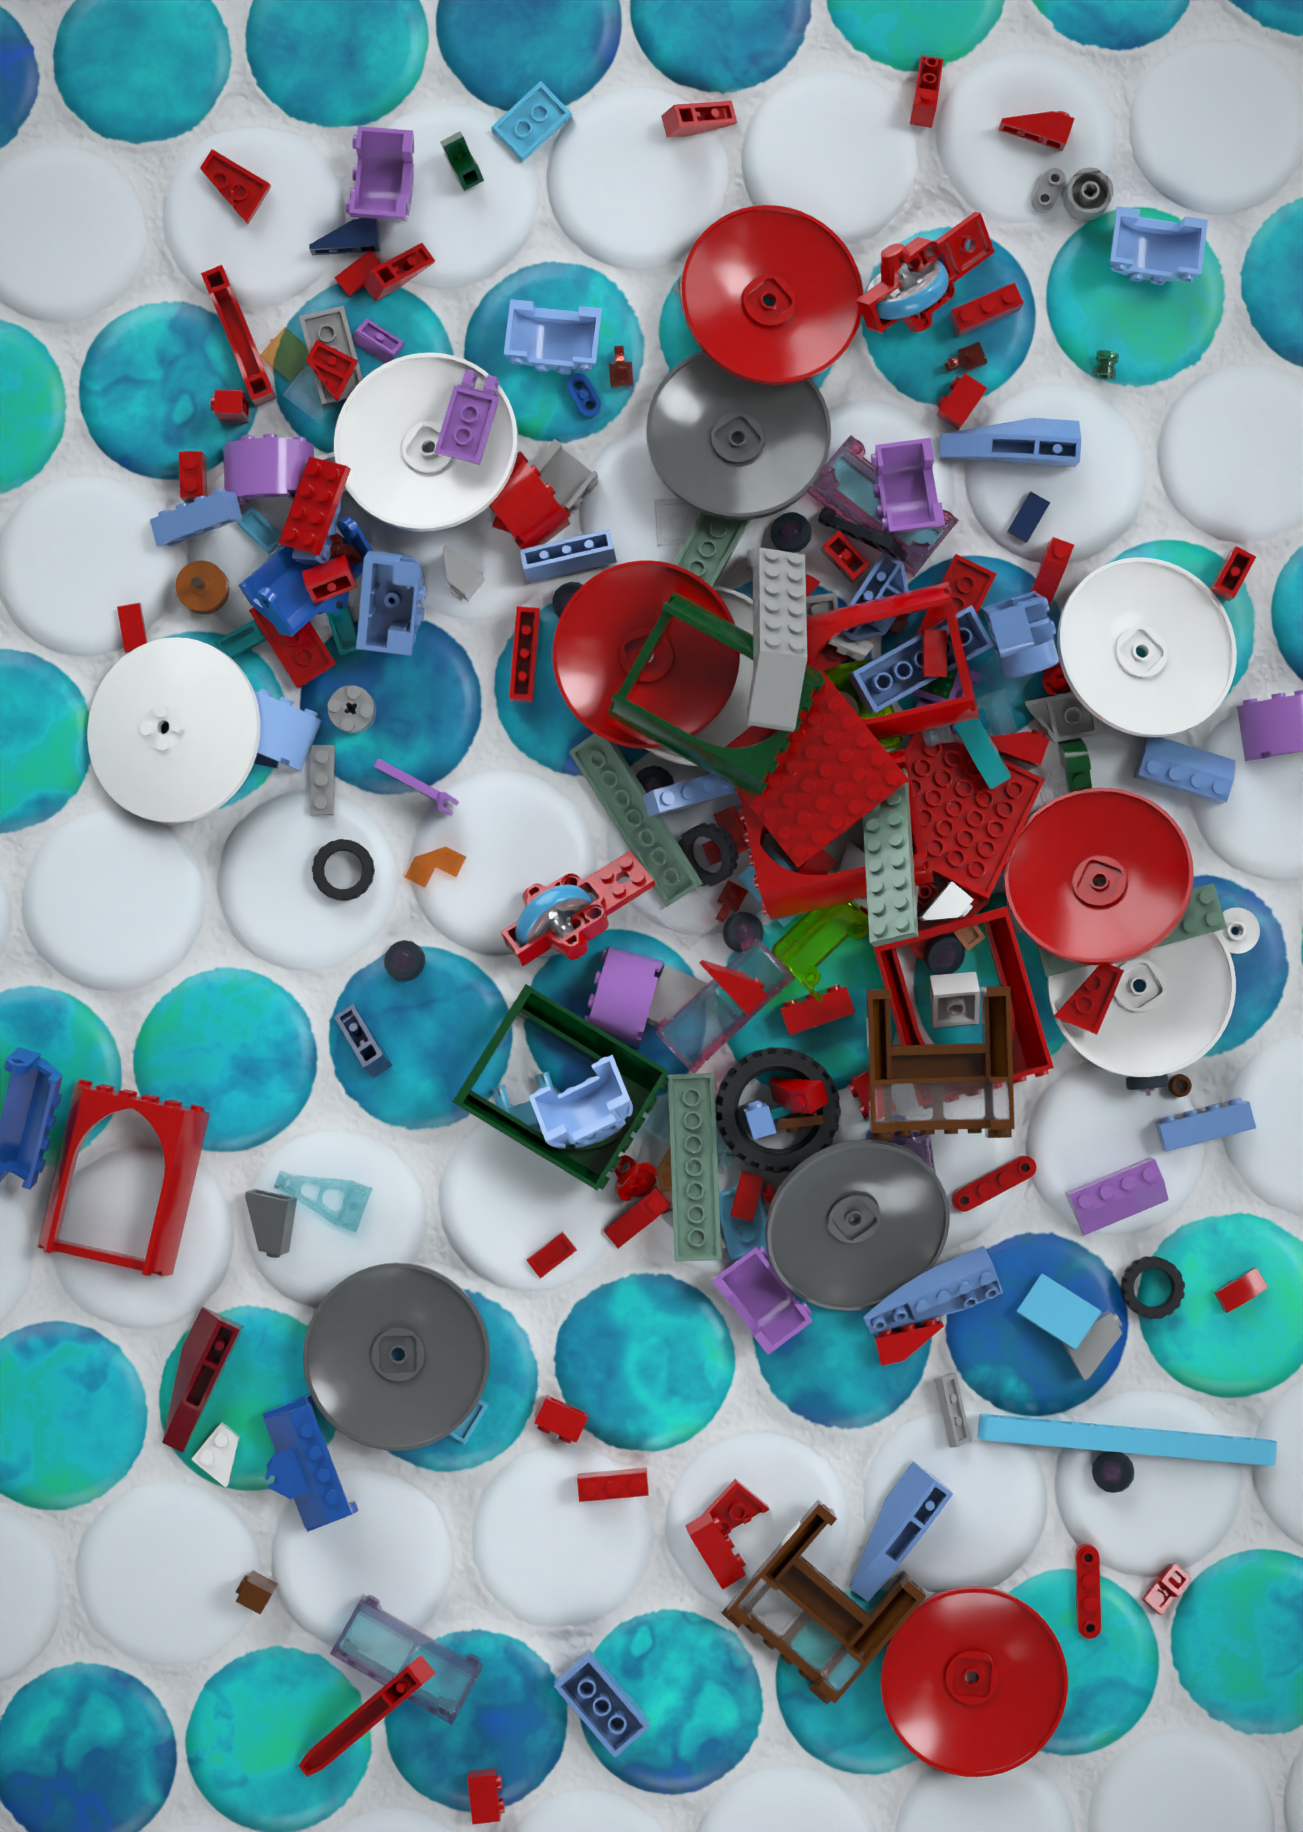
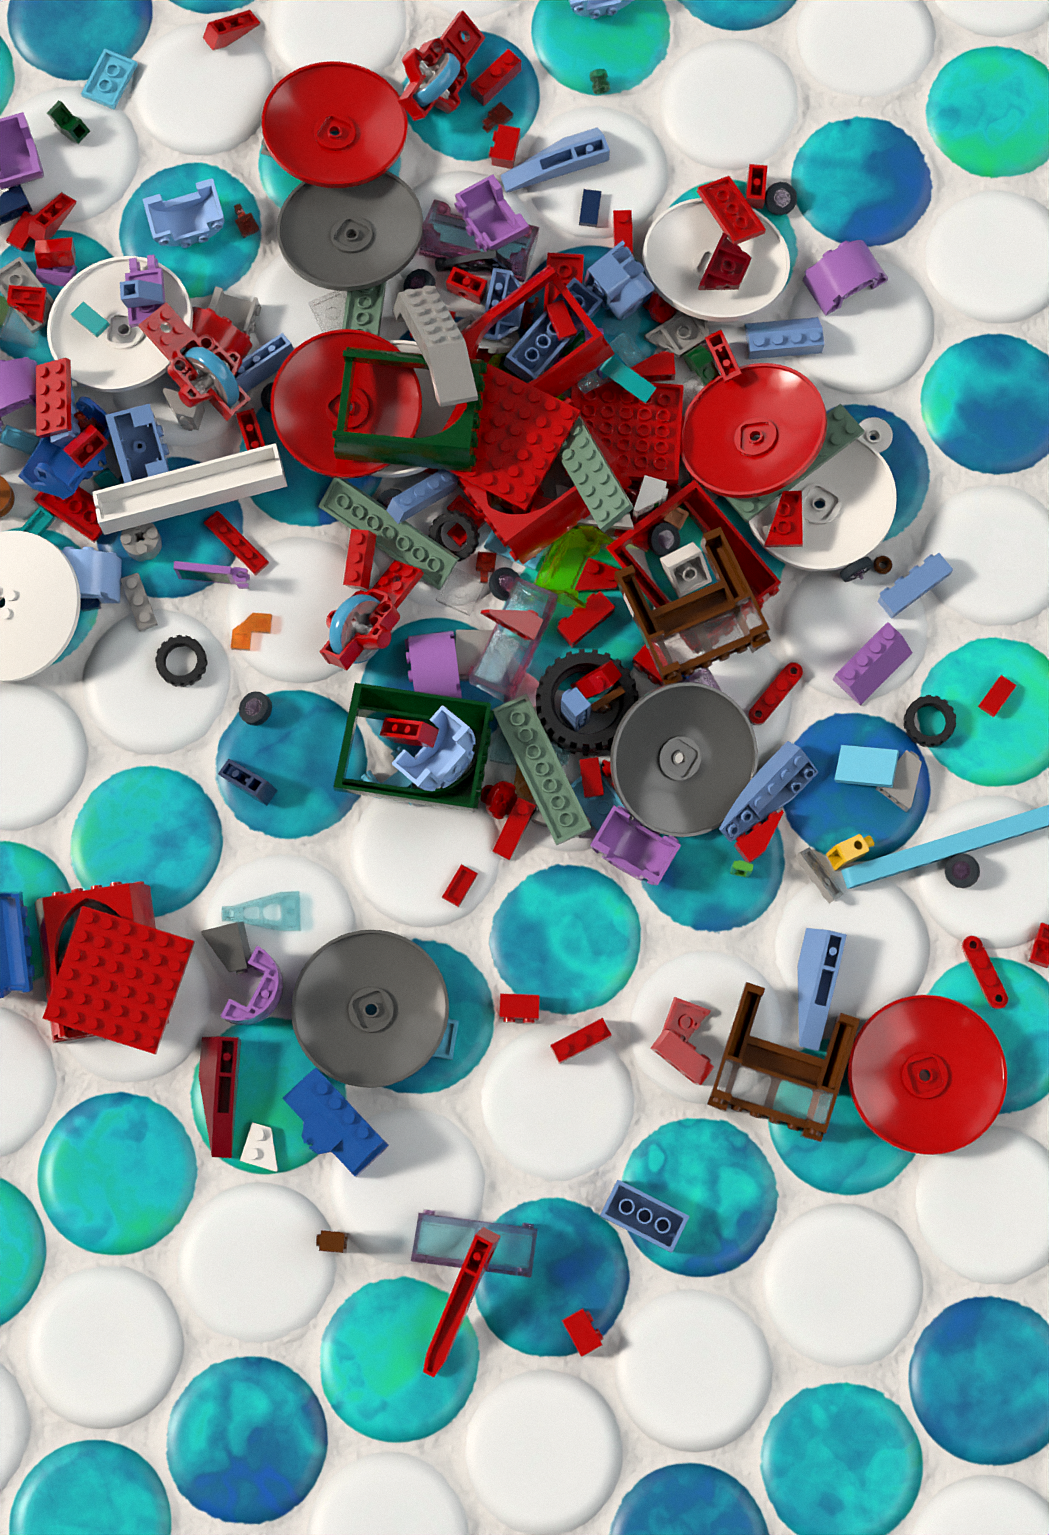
camera: 20 degrees left, 10 degrees down
blue plate [567,373,601,418] -> none
none -> red brick [35,237,76,269]
none -> red plate [42,906,195,1055]
none -> teal tile [71,301,110,338]
none -> white piece [92,443,287,535]
none -> medium blue slope [120,280,164,308]
none -> red piece [138,302,251,421]
none -> red tile [204,510,269,576]
none -> medium lavender cylinder [220,946,283,1025]
none -> red brick [343,529,377,590]
none -> red brick [379,717,439,748]
none -> red wing [574,557,619,592]
none -> red plate [697,175,766,244]
none -> dark red wing [698,233,752,290]
none -> red slope [705,330,742,383]
none -> bright green plate [730,860,754,878]
none -> black wheel [764,182,797,215]
none -> yellow torso [826,834,874,871]

